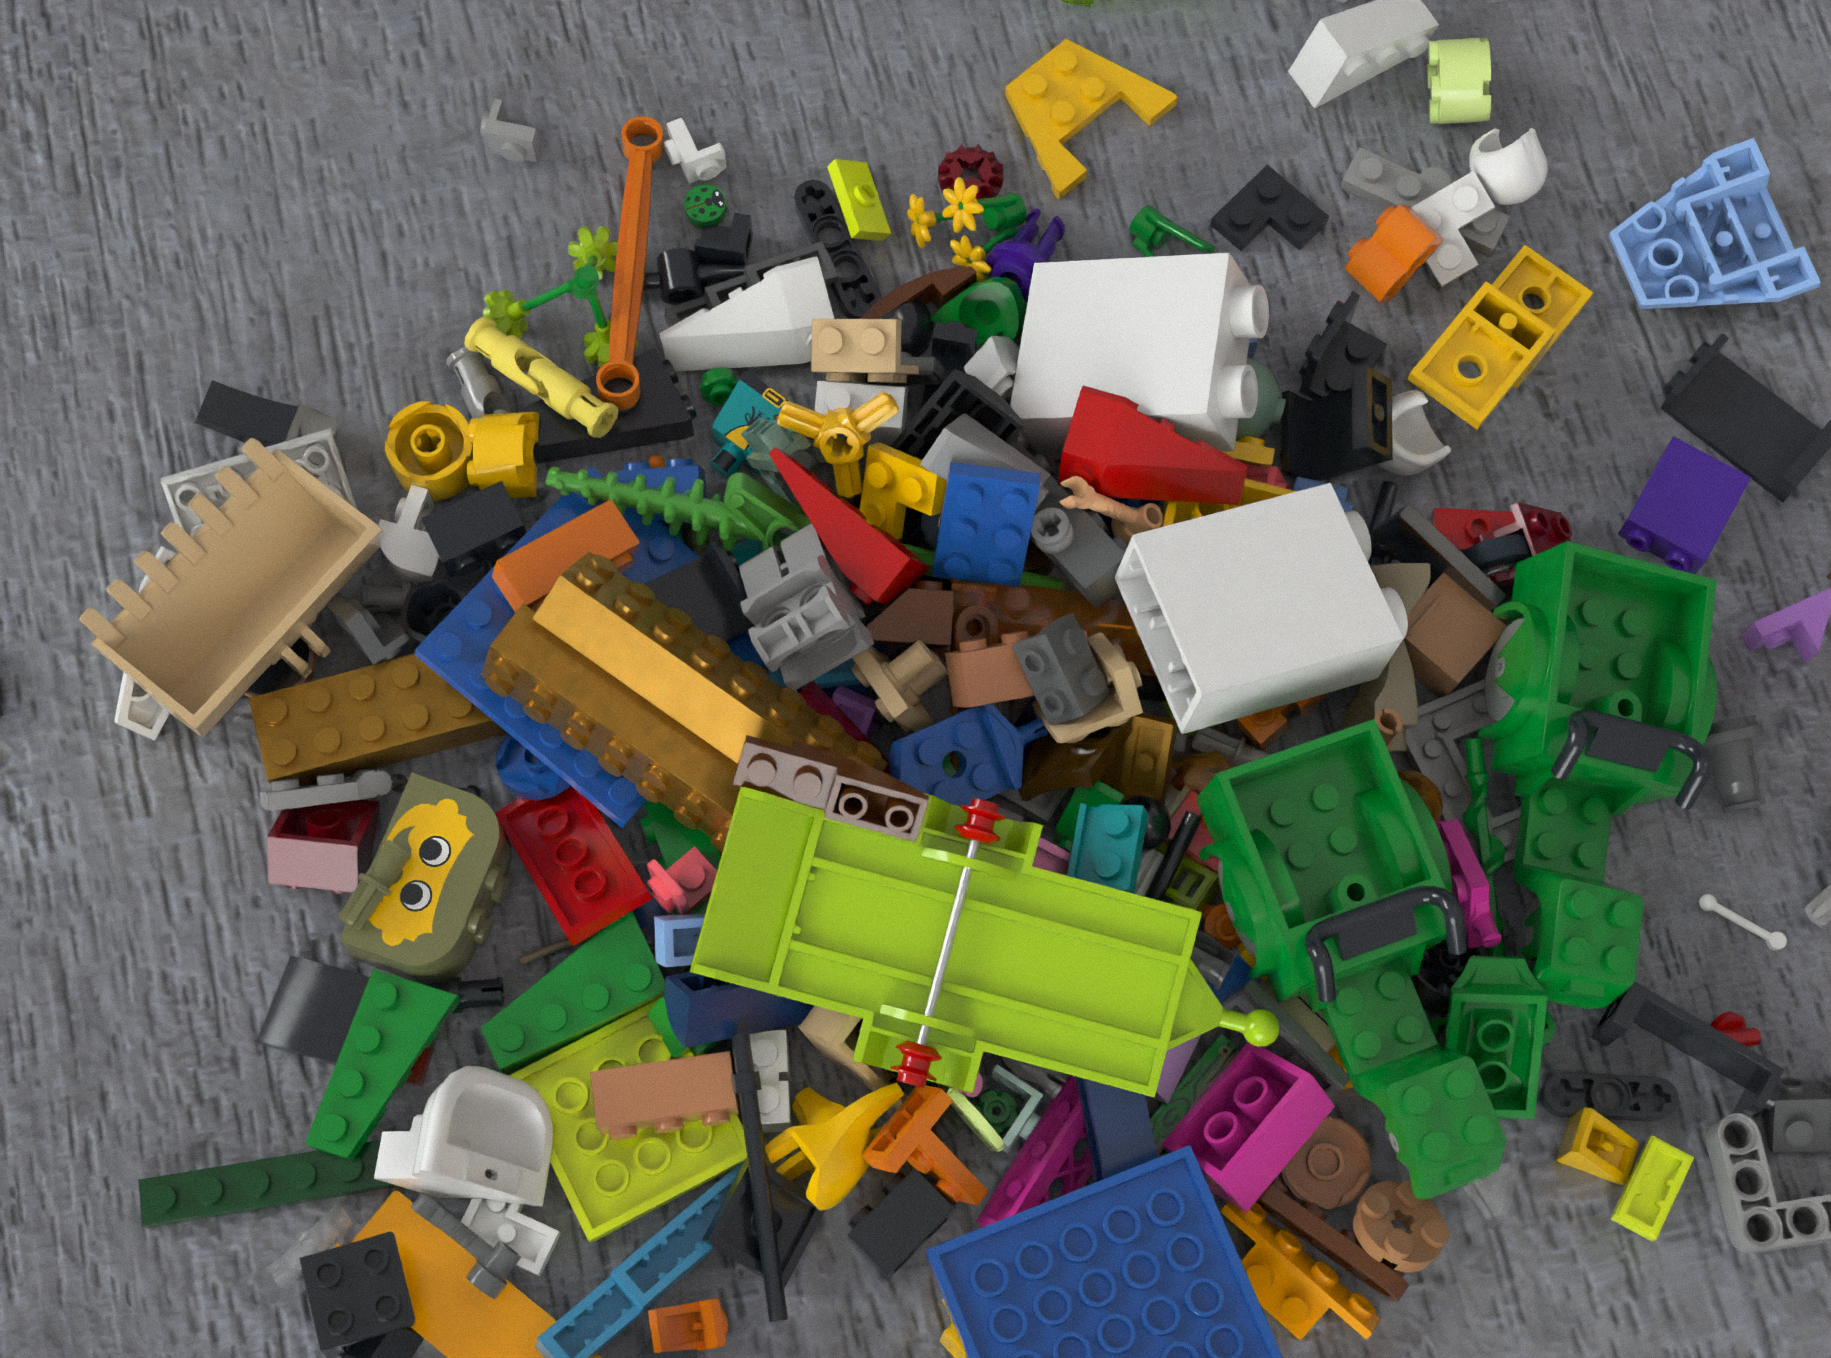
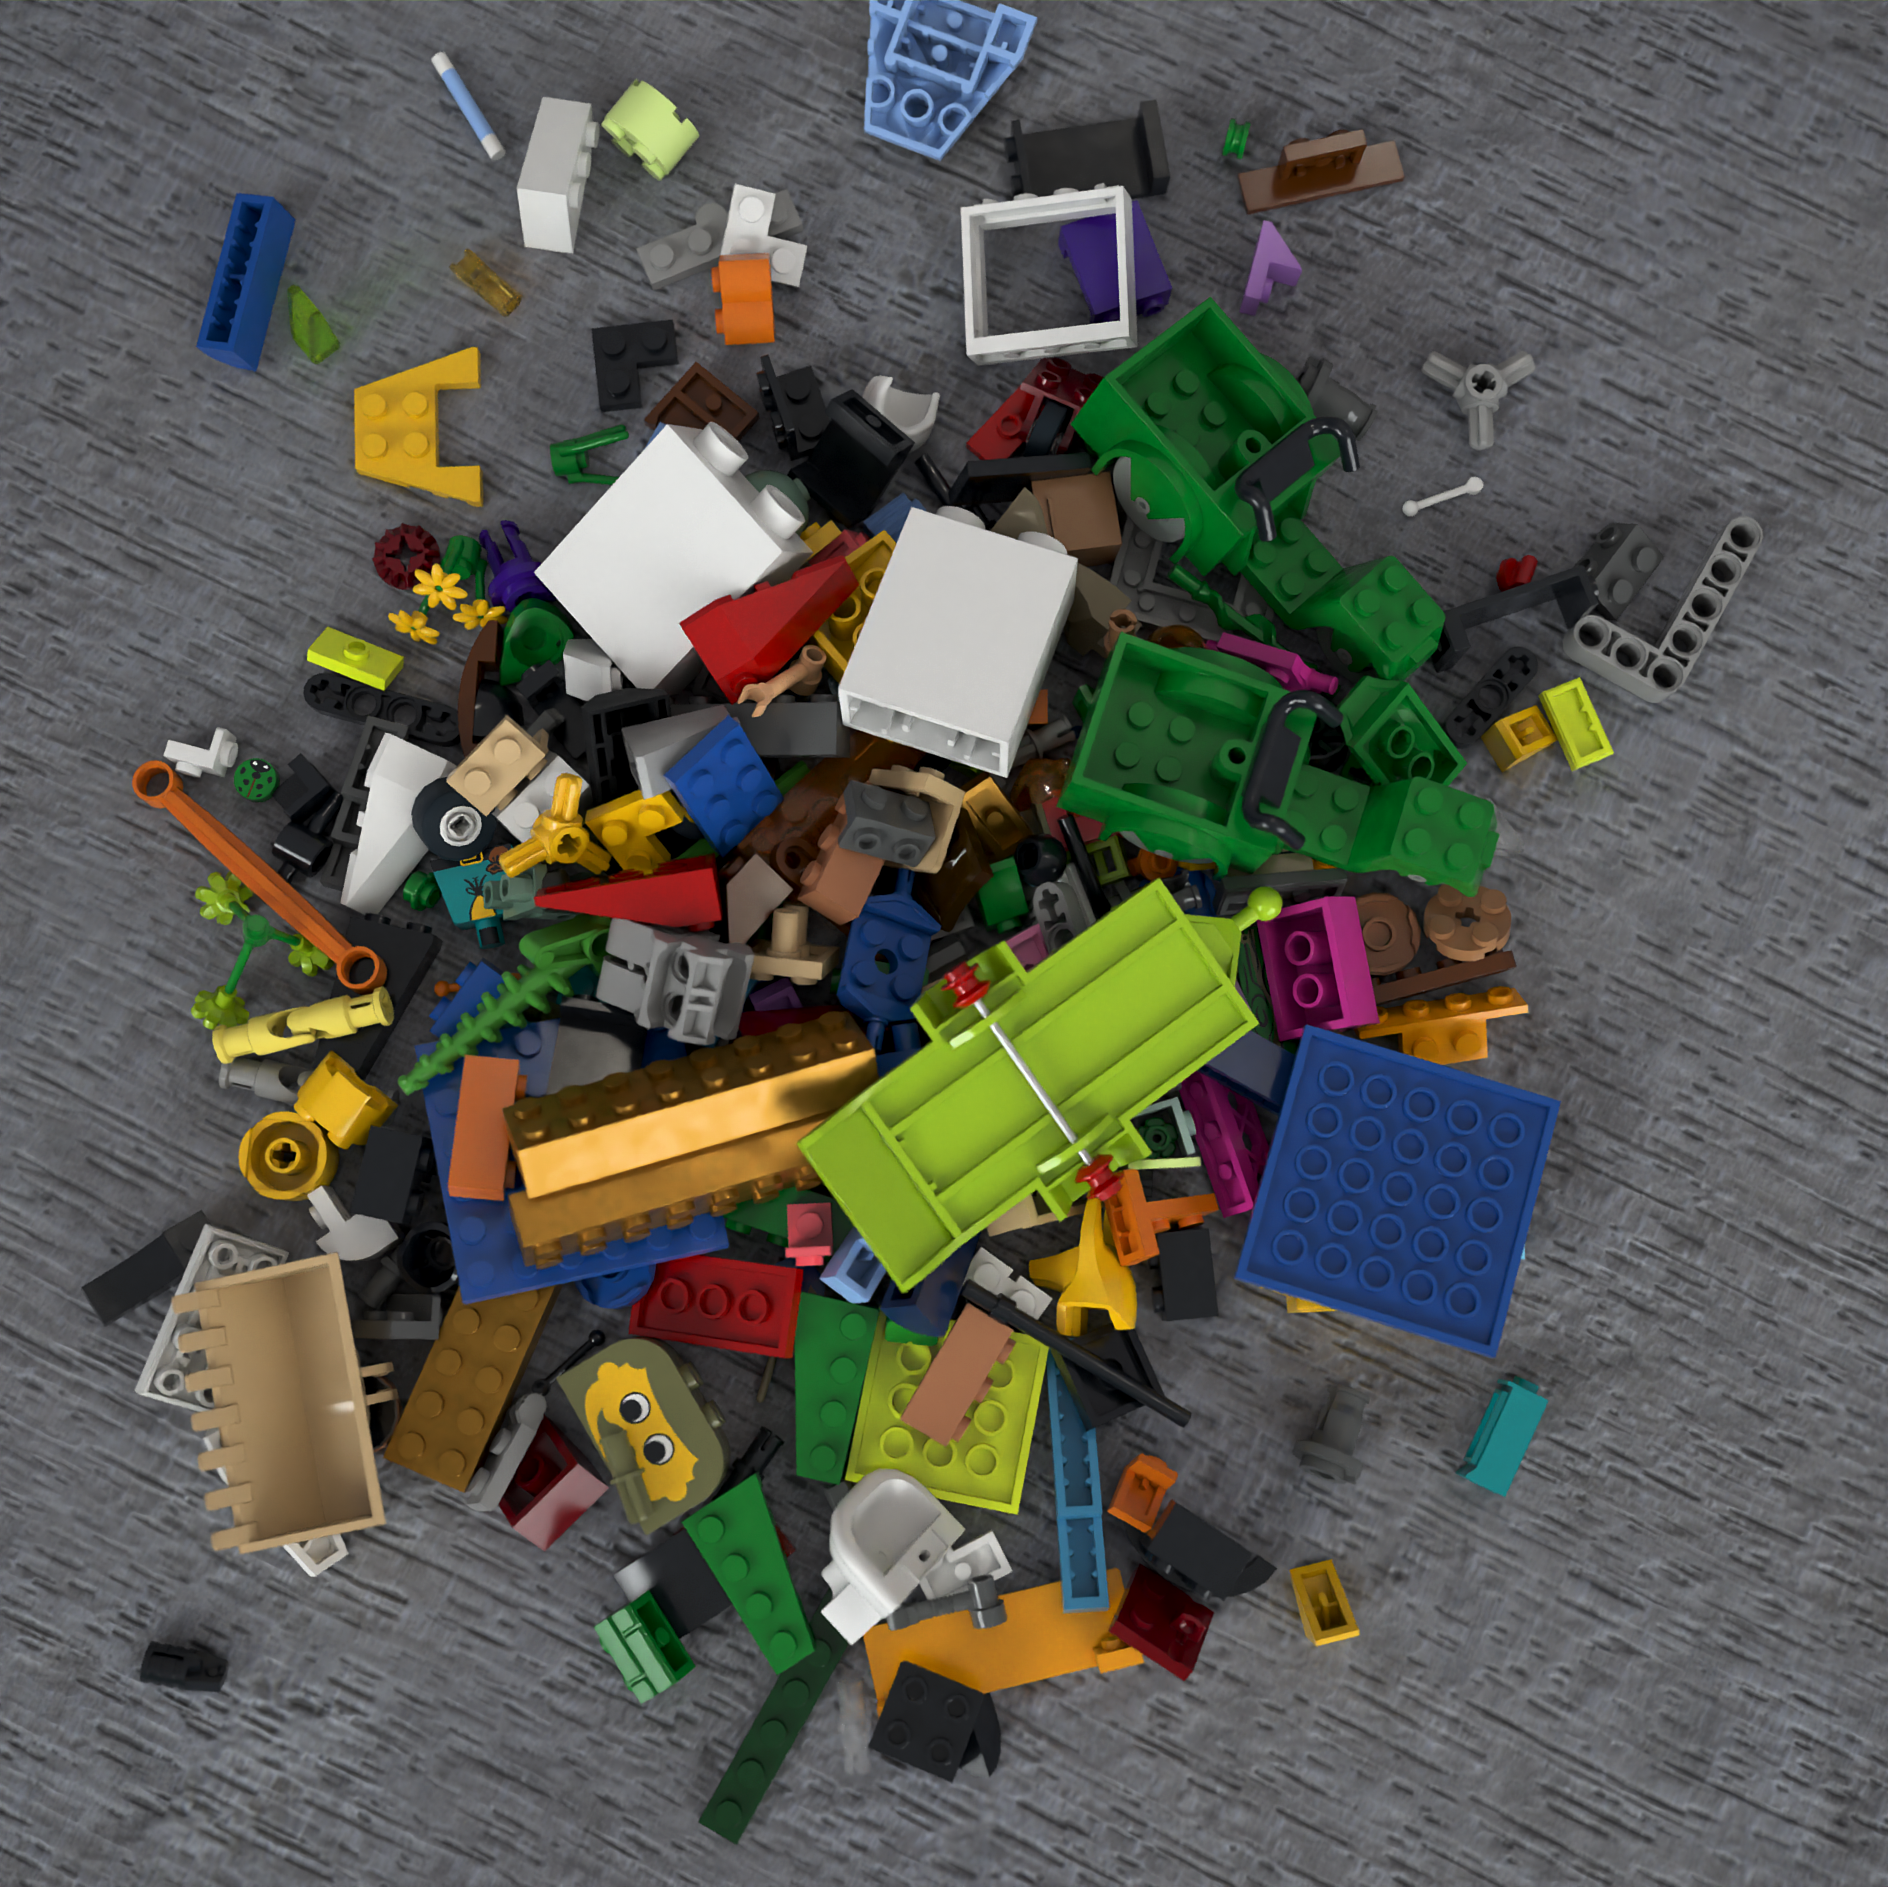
camera: 55 degrees left, 10 degrees up
light grey bracket [480,98,541,163] -> none
slope [733,735,929,842] -> none
light grey bush [1031,508,1074,553] -> none
teal plate [1067,804,1148,894] -> none
yellow bracket [1407,245,1594,430] -> none
white piece [1469,128,1548,205] -> none
none -> black wheel [411,777,497,861]
none -> clear yellow bar [449,248,521,317]
none -> green brick [594,1590,696,1704]
none -> reddish brown wing [644,362,760,442]
none -> white window [961,183,1138,366]

